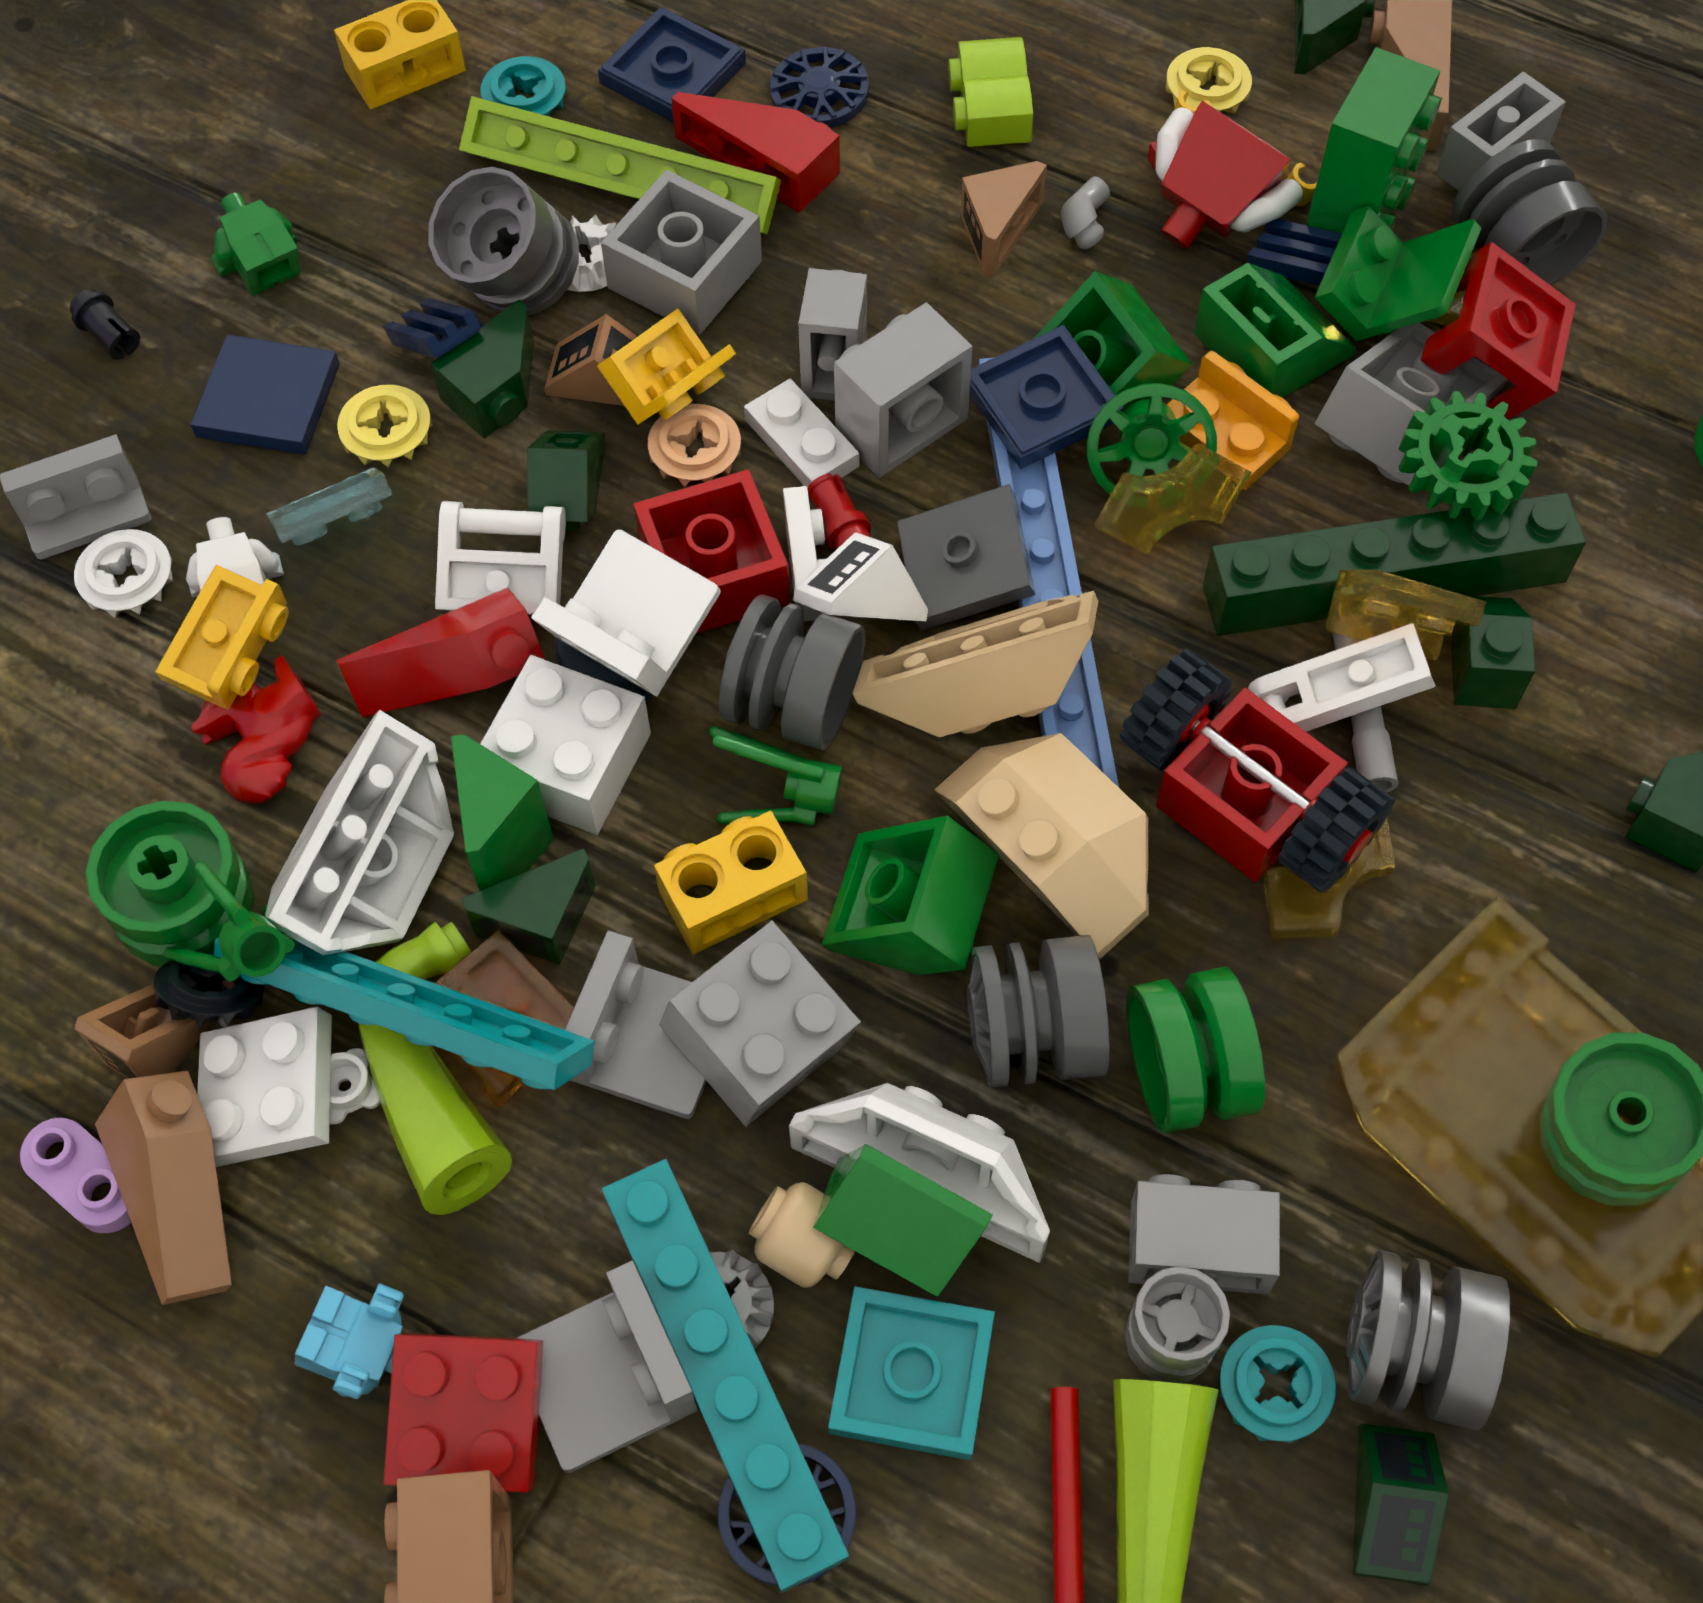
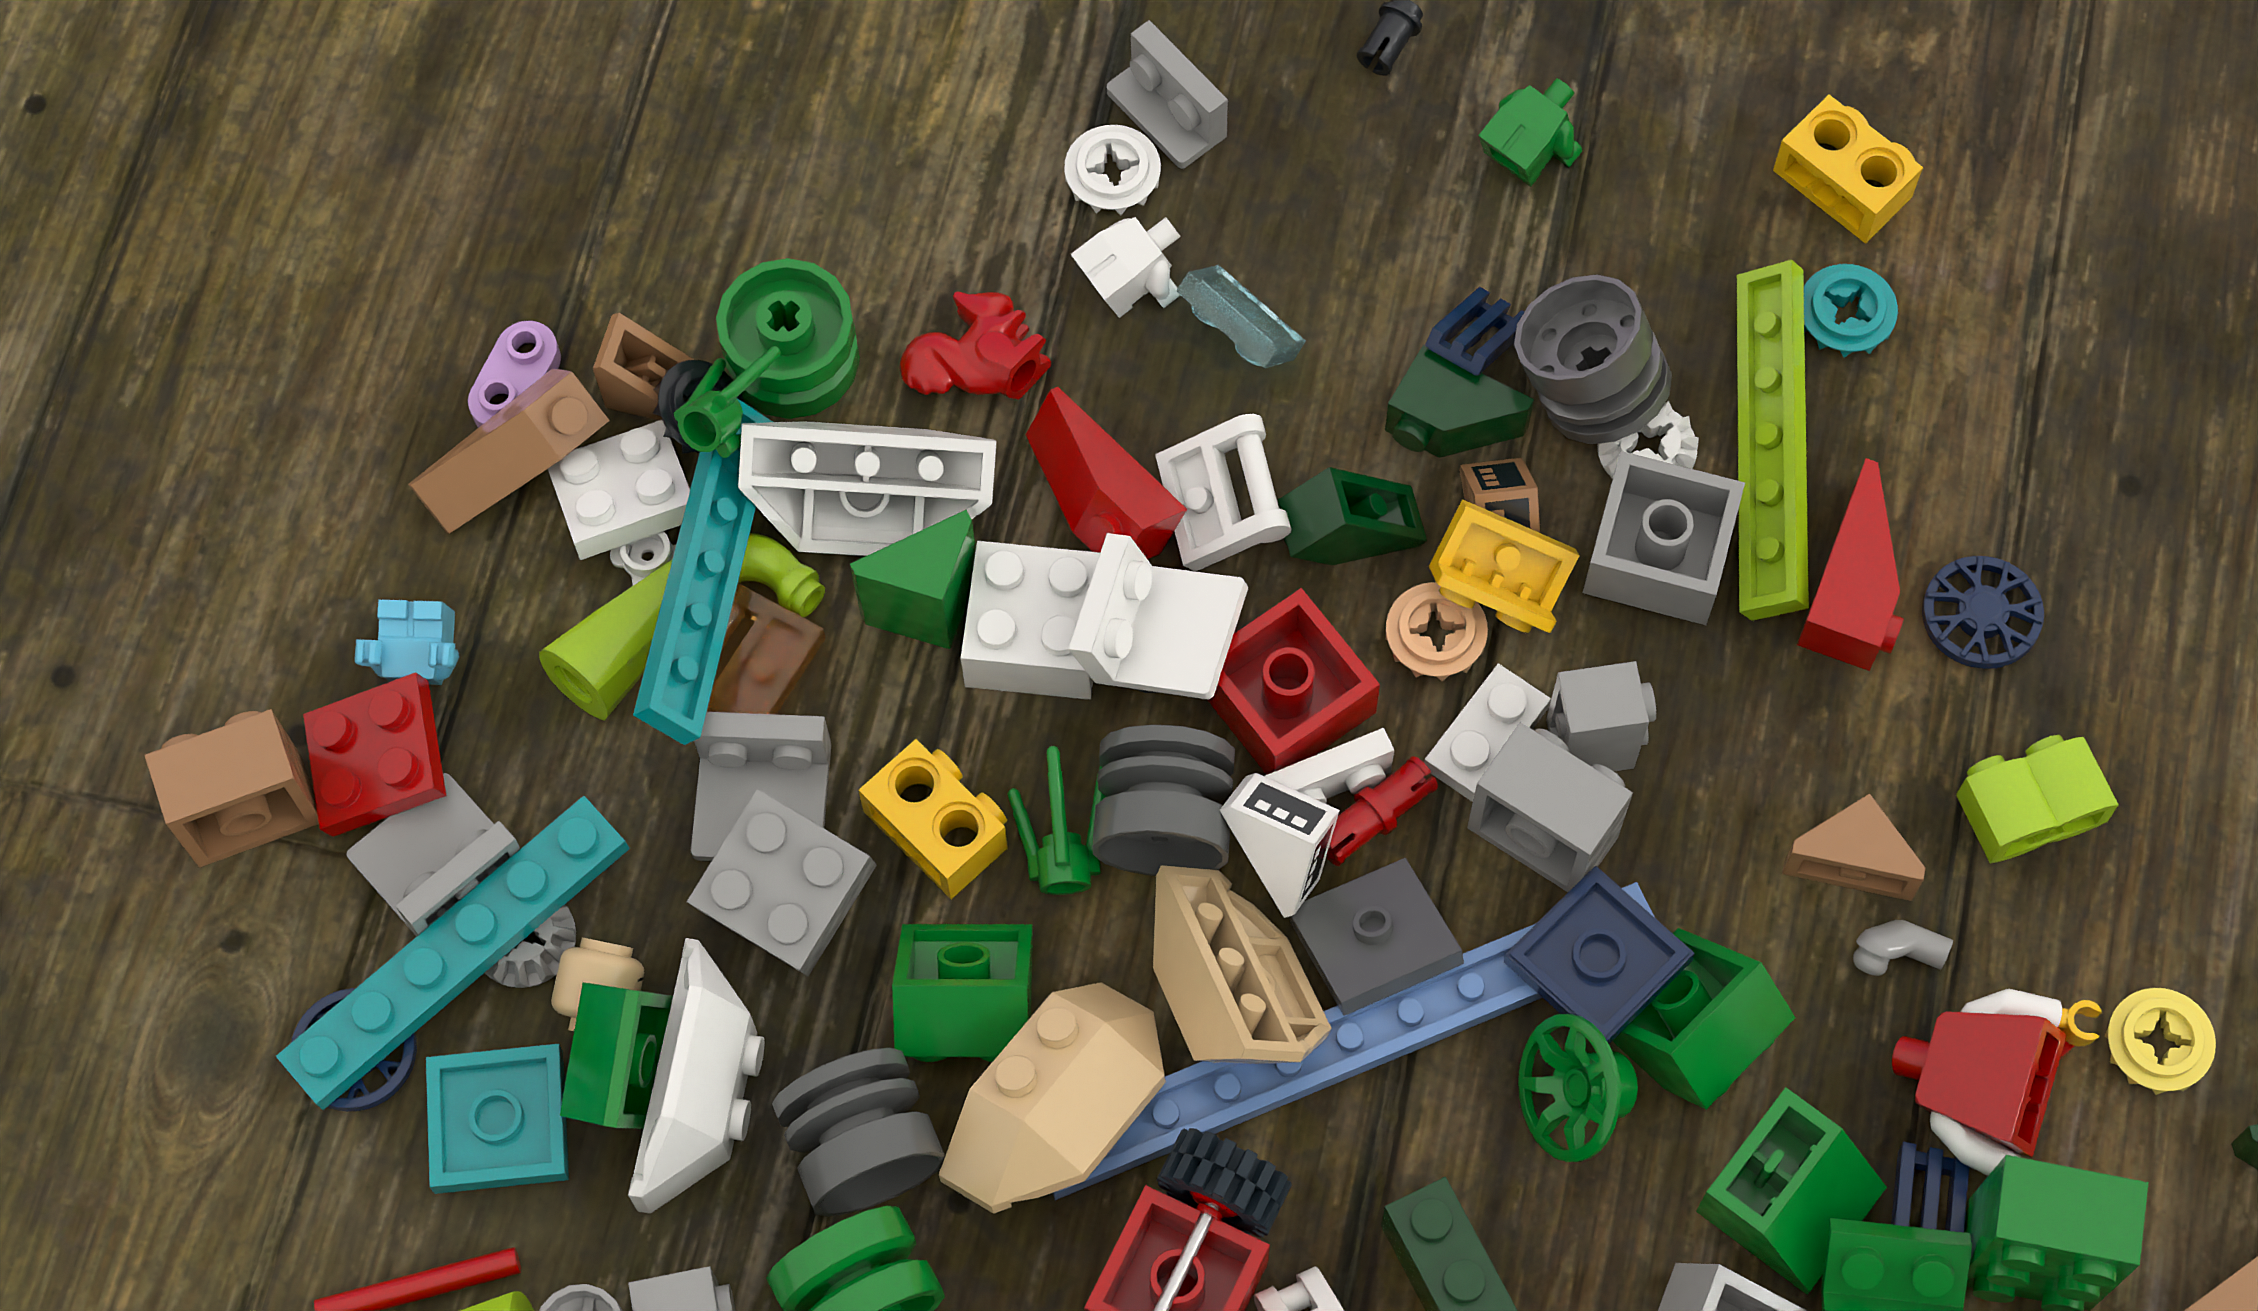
camera: 75 degrees right, 5 degrees up
yellow bracket [155,564,289,710] -> none
dark blue tile [190,334,340,455] -> none
light yellow gear [337,385,433,468] -> none
dark green slope [461,848,596,965] -> none
dark blue tile [598,7,746,123] -> none
clear yellow tile [1094,443,1252,554] -> none
light orange bracket [1166,350,1299,491] -> none

